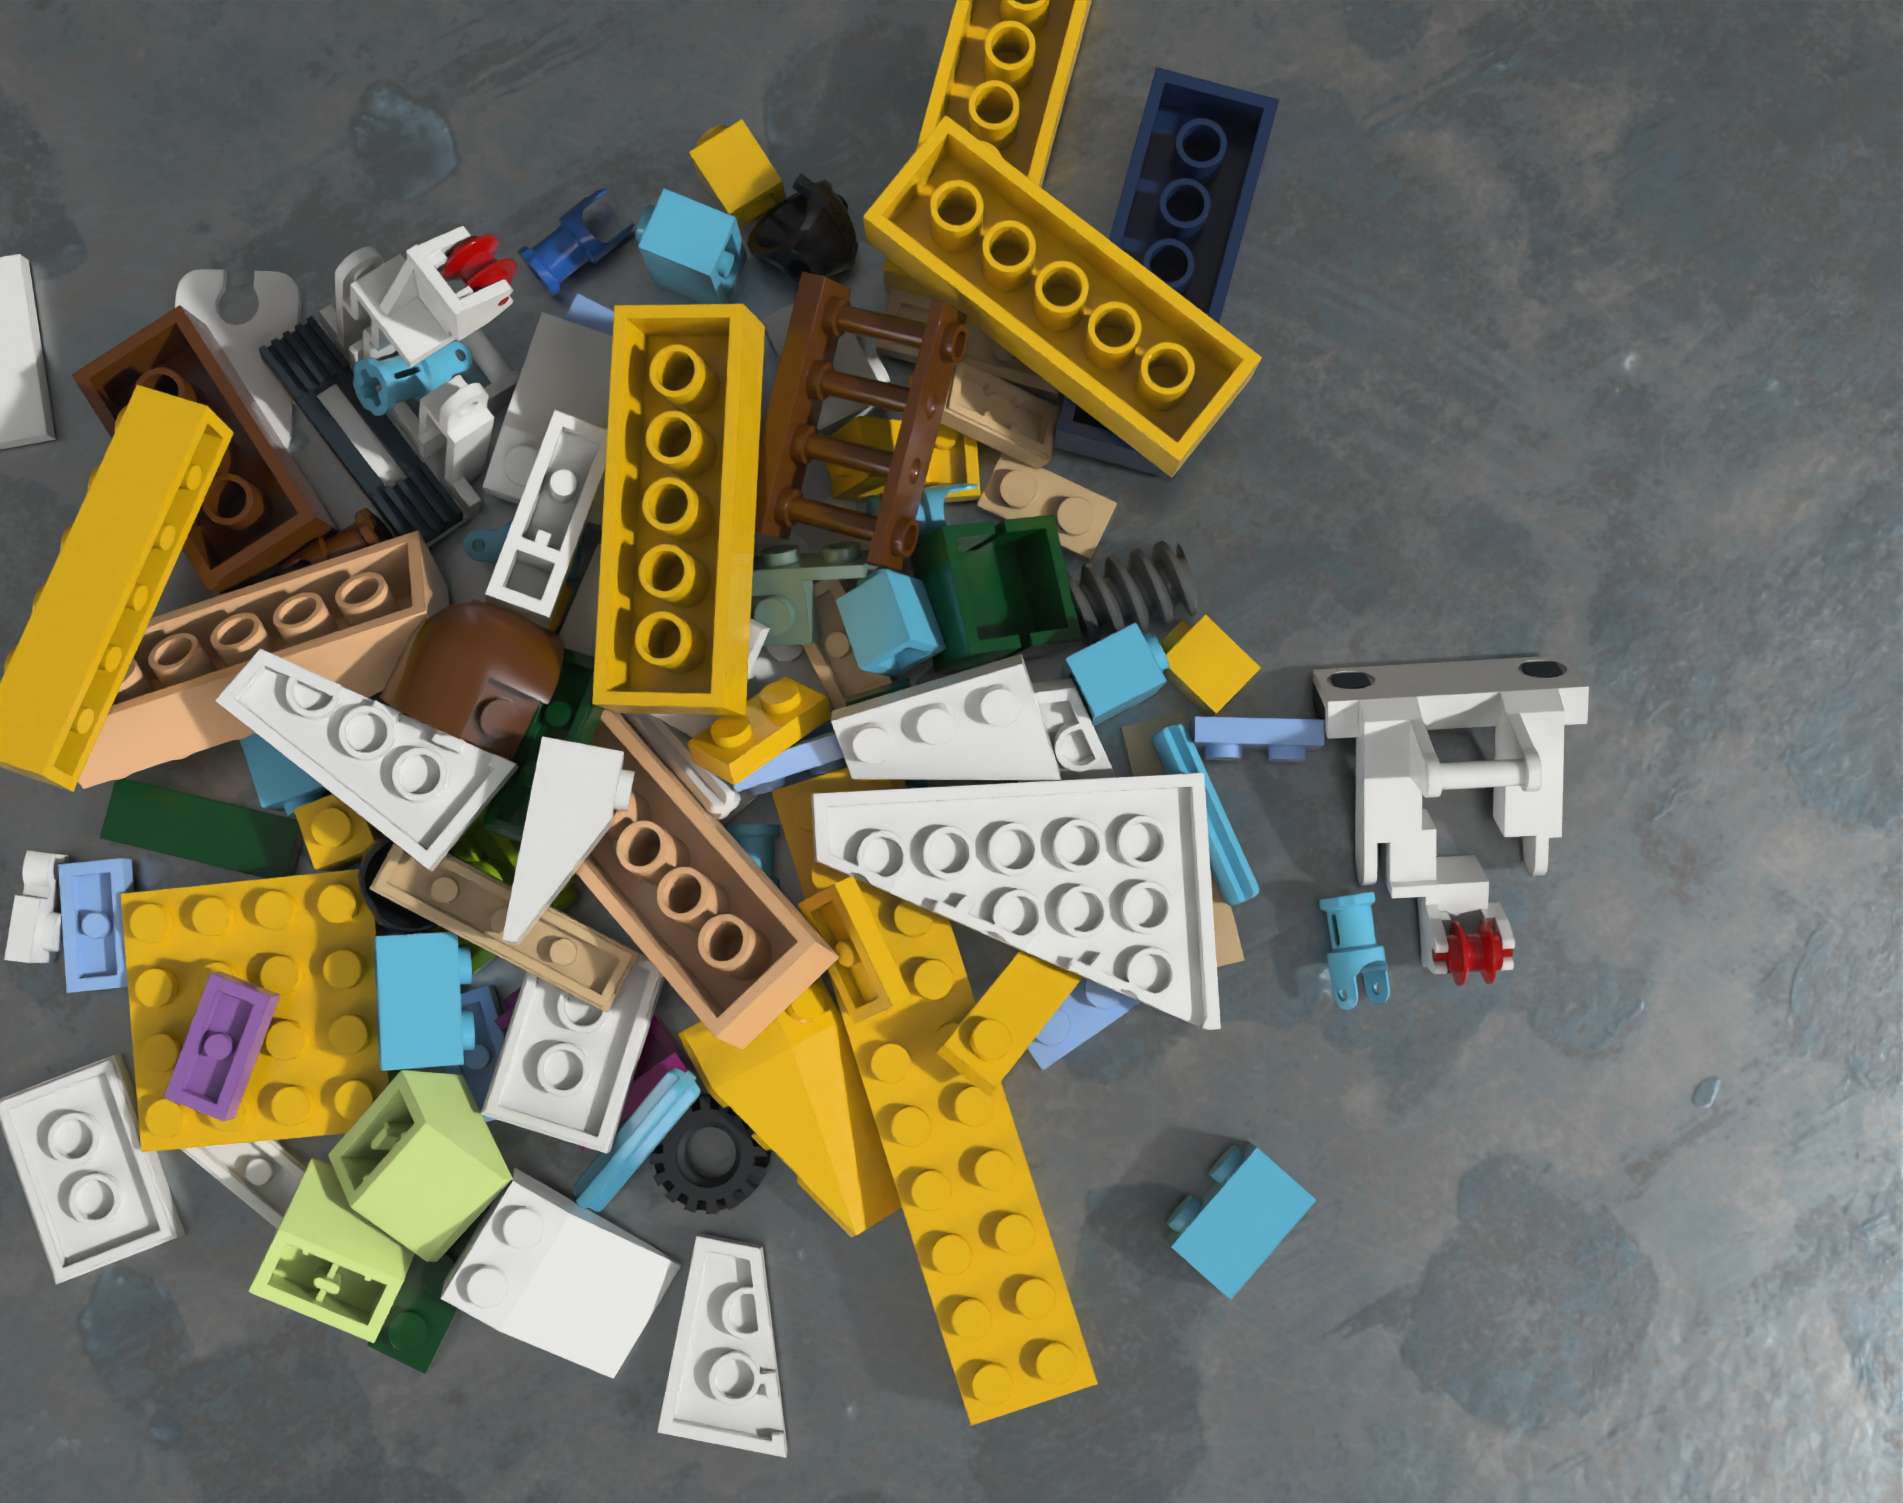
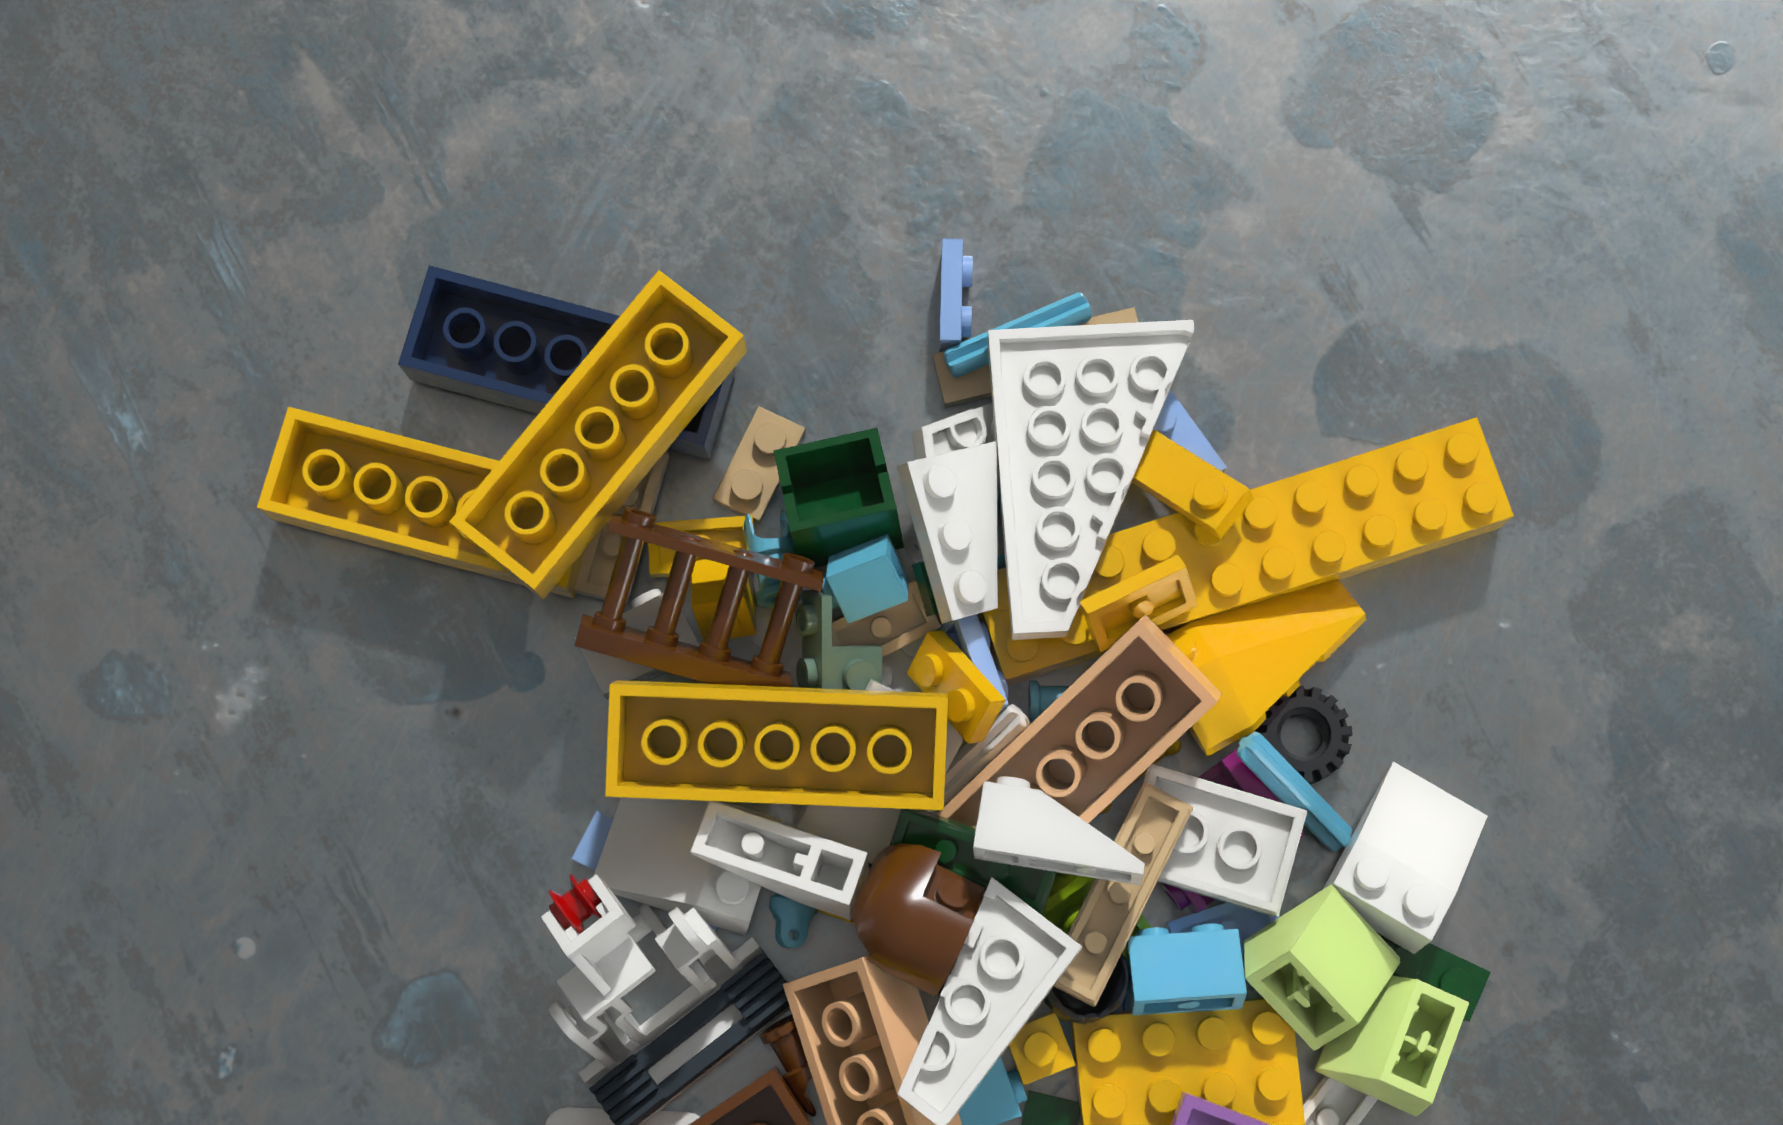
camera: 90 degrees left, 5 degrees down
medium azure piece [353,341,473,416] -> none
blue piece [517,188,635,297] -> none
medium azure brick [635,188,747,304] -> none
white wing [657,1233,788,1458] -> none
yellow brick [689,119,786,231] -> none
black helmet [747,173,859,283] -> none
tan plate [940,360,1060,469] -> none
medium azure brick [1059,623,1169,726] -> none
dark grey piece [1067,541,1197,644] -> none
yellow brick [1160,614,1261,717] -> none
medium azure brick [1165,1142,1317,1300] -> none
white container [1313,655,1589,986] -> none
medium azure piece [1319,892,1390,1010] -> none

